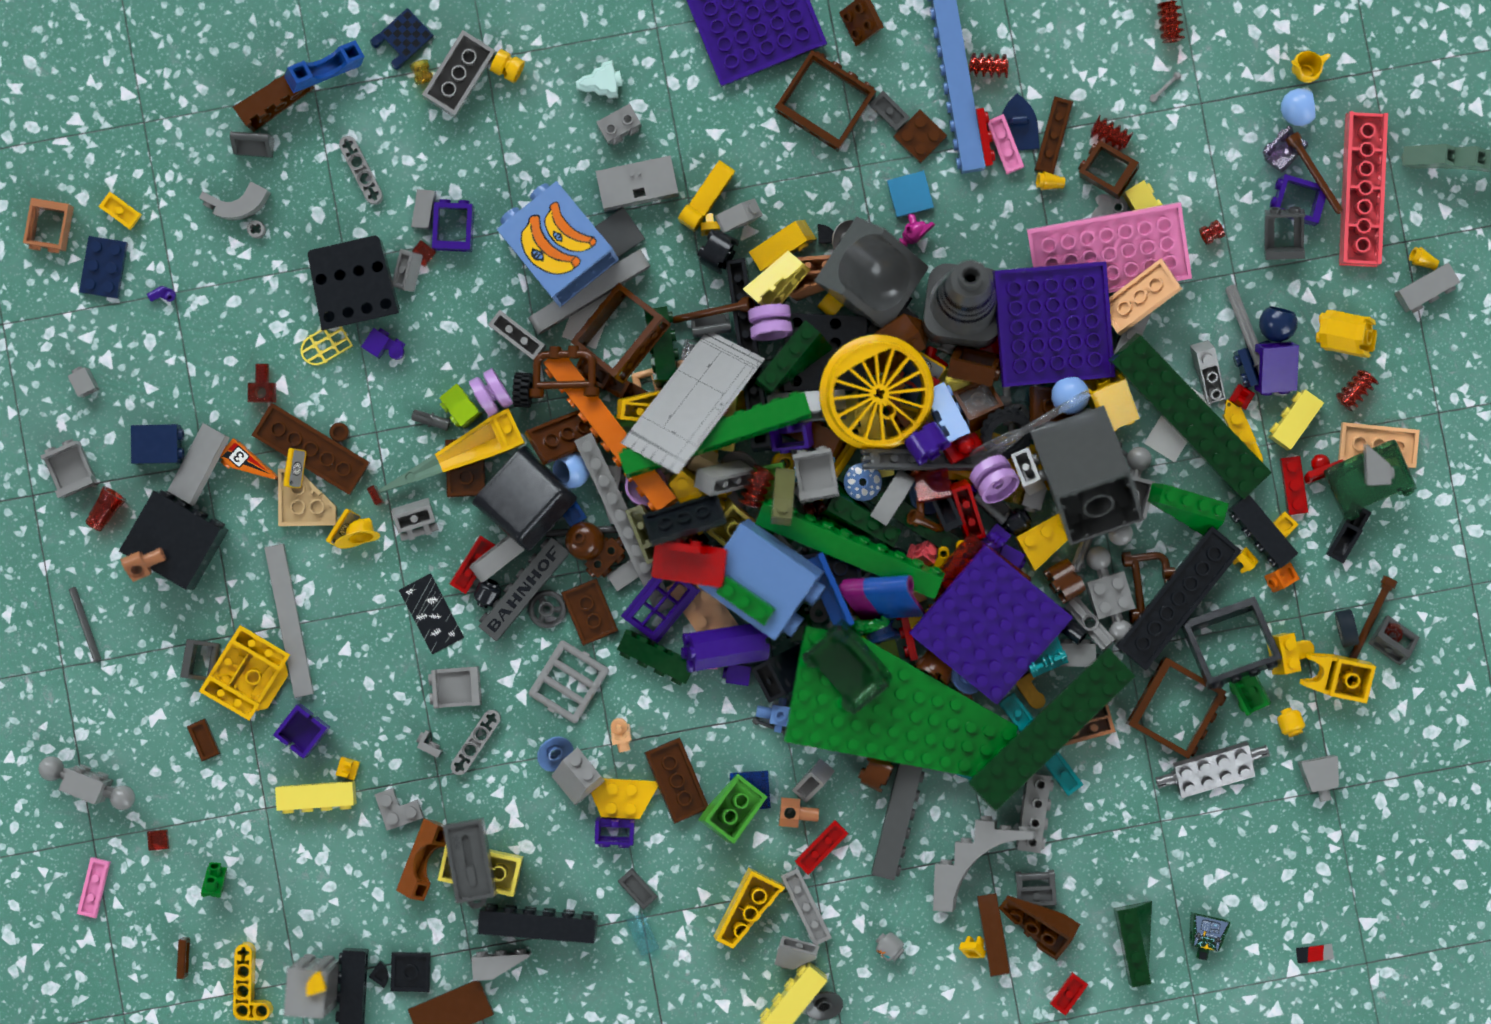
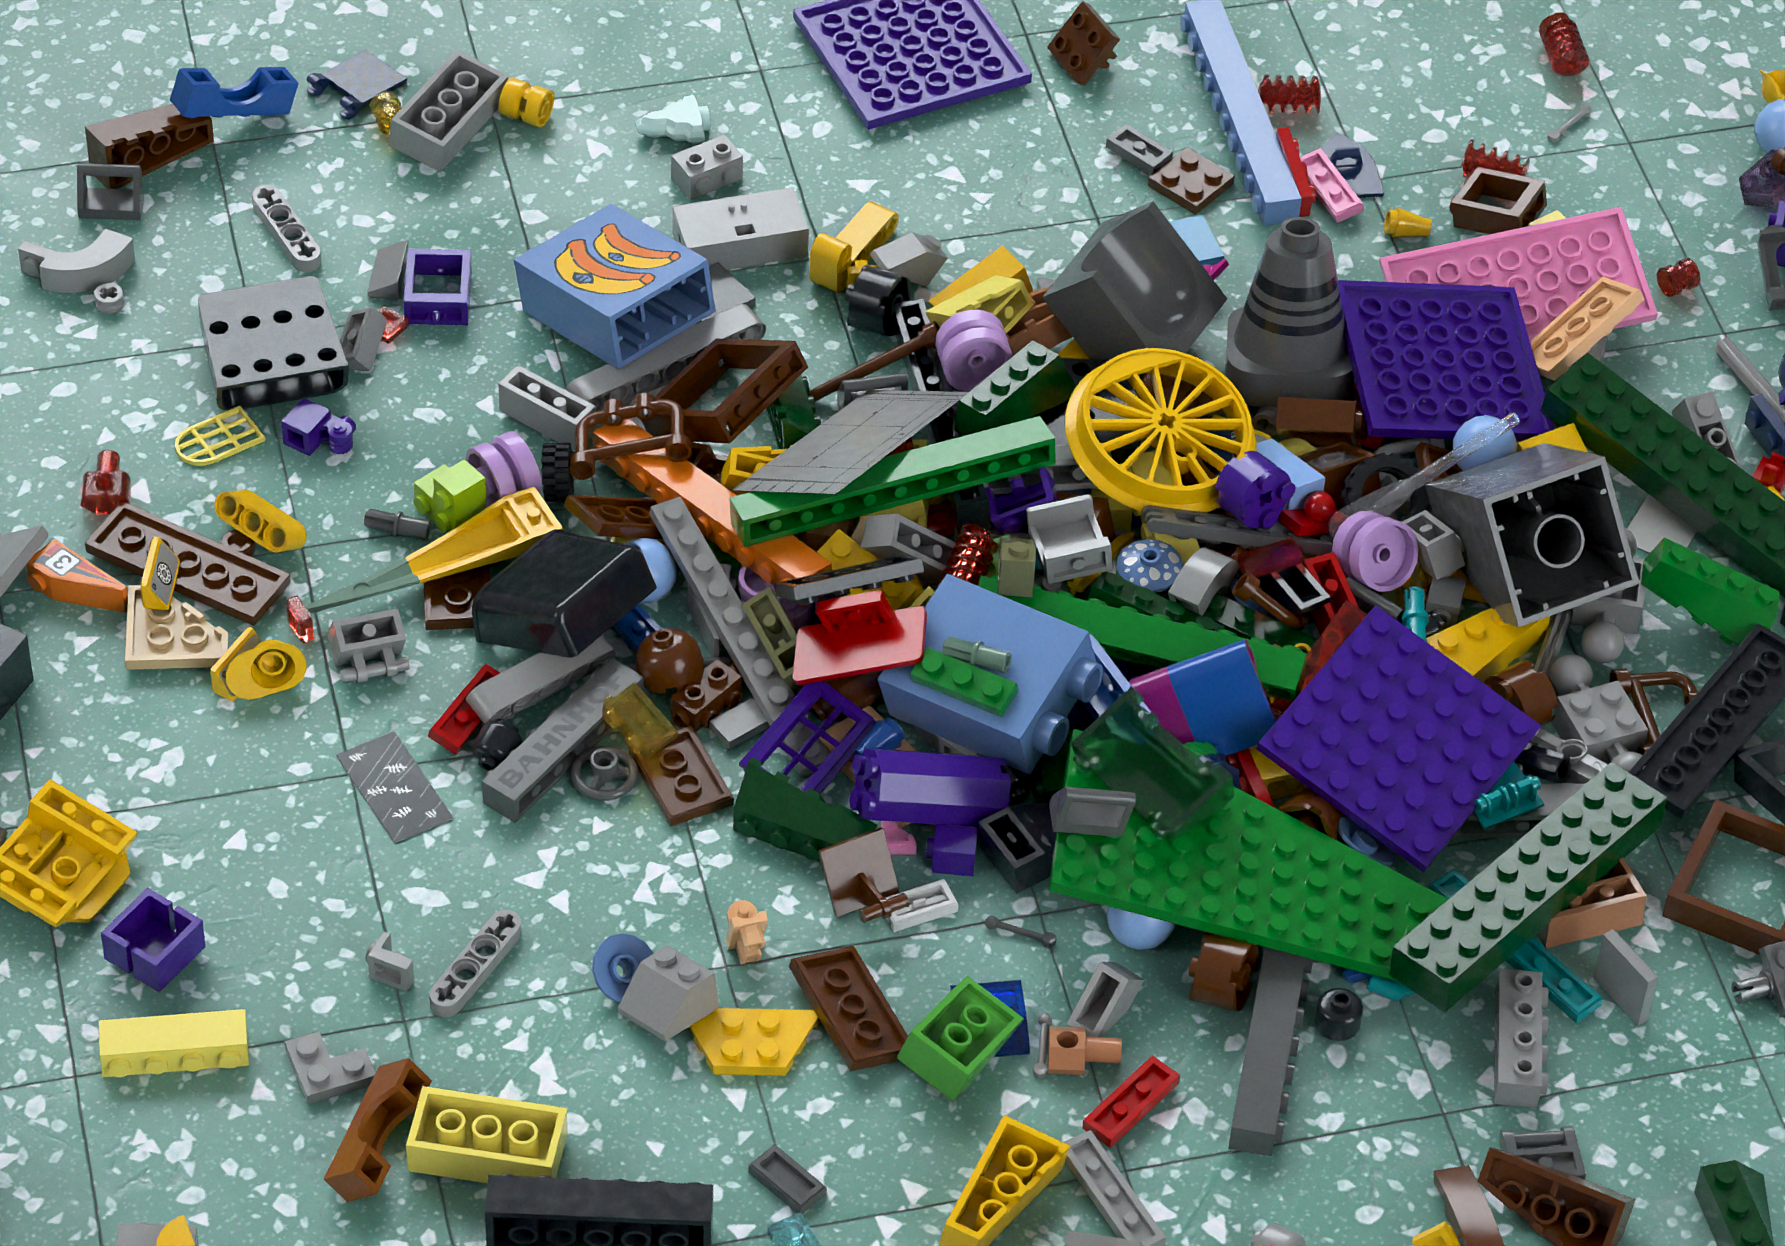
camera: 10 degrees left, 40 degrees down
light grey tile [264,544,314,698] -> none
yellow tile [335,756,360,781] -> none
light grey panel [428,666,482,709] -> none
dark grey piece [443,817,497,909] -> none
light grey bar [528,640,609,723] -> none
dark purple window [595,817,635,848] -> none
medium blue piece [756,697,790,733] -> none
reddish brown window [774,50,876,152] -> none
light grey arch [933,816,1036,912] -> none
pearl gold leg [1015,671,1046,709] -> none
reddish brown tile [1034,96,1073,174] -> none
none -> yellow beam [214,489,307,553]
none -> clear yellow bracket [602,682,678,761]
none -> plate [818,828,909,923]
none -> blue cone [854,718,905,755]
none -> white tile [885,879,959,932]
none -> sand green axle [942,637,1012,673]
none -> light grey hinge [1033,1013,1052,1079]
none -> dark grey tile [1049,787,1136,837]
none -> black head [1315,988,1363,1041]
none -> teal pin [1402,586,1429,642]
none -> light grey tile [1593,929,1658,1026]

